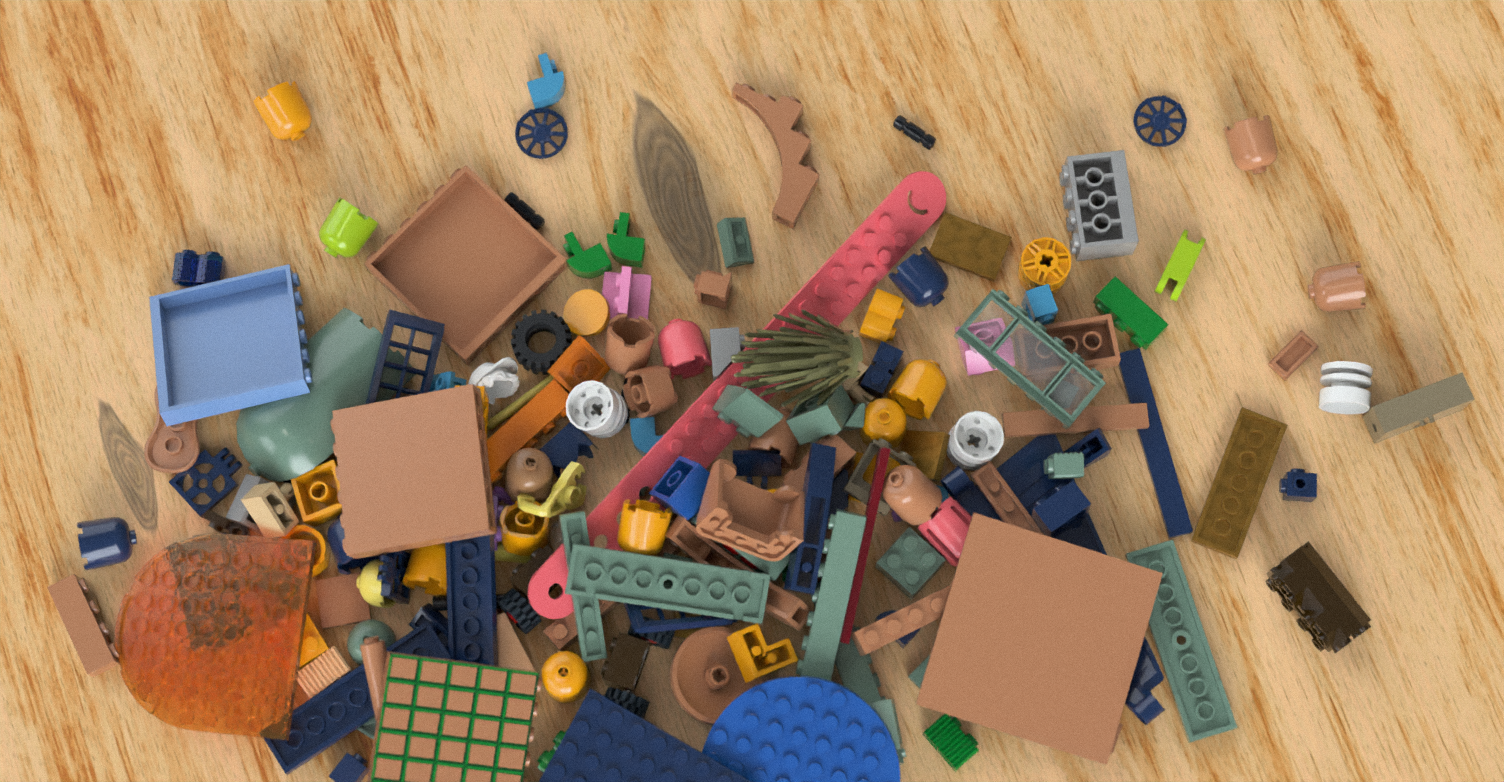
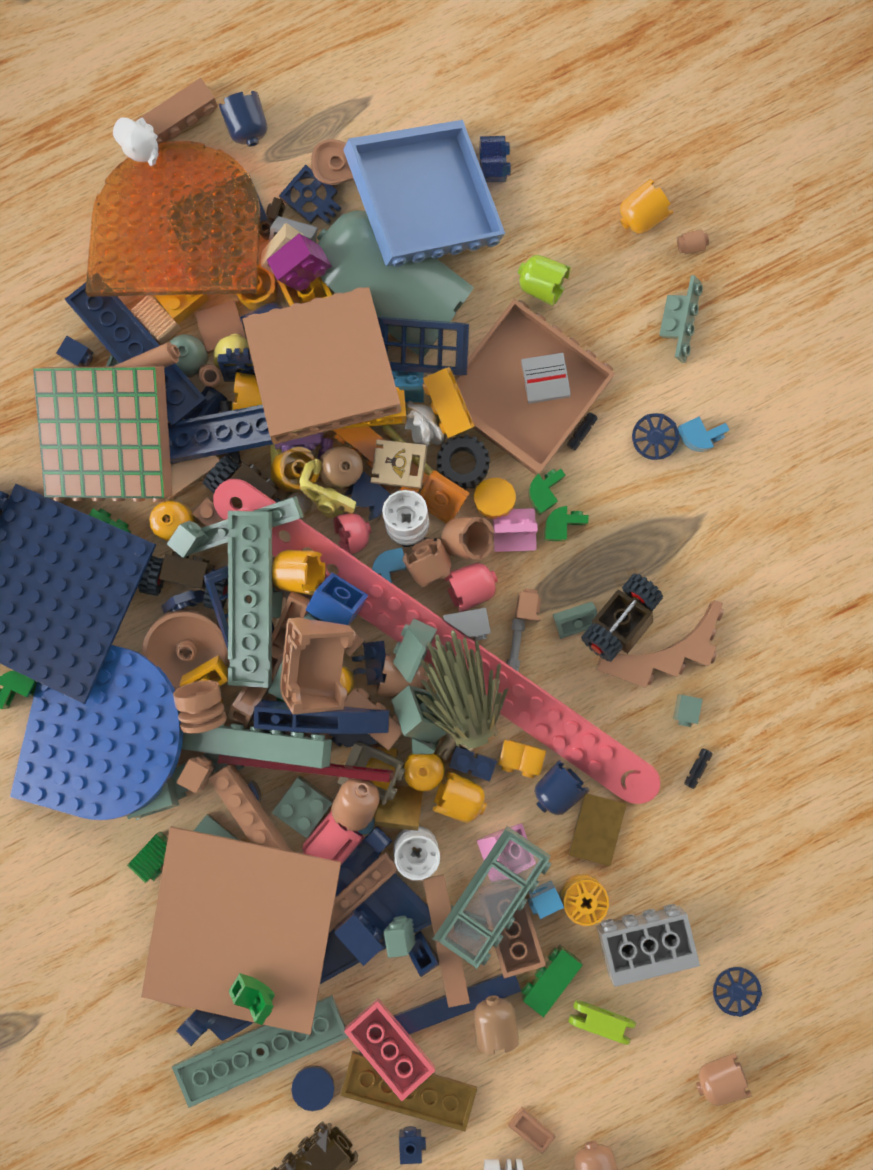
camera: 85 degrees right, 10 degrees up
none -> white hair [113,118,158,166]
none -> dark blue hinge [161,590,205,613]
none -> brick [167,521,206,558]
none -> nougat wheel [173,680,227,733]
none -> nougat piece [177,755,216,793]
none -> nougat brick [198,364,221,386]
none -> green brick [229,973,275,1025]
none -> magenta brick [267,233,332,292]
none -> dark blue tile [291,1066,335,1111]
none -> coral cylinder [333,513,371,555]
none -> coral brick [344,998,435,1101]
none -> tan container [371,440,427,489]
none -> light orange brick [422,367,475,438]
none -> medium nougat cylinder [474,996,519,1055]
none -> light grey bar [507,619,525,671]
none -> light grey slope [521,353,571,404]
none -> brick [581,573,663,662]
none -> sand green bracket [659,275,703,363]
none -> sand green brick [673,694,703,727]
none -> nougat brick [677,229,709,254]

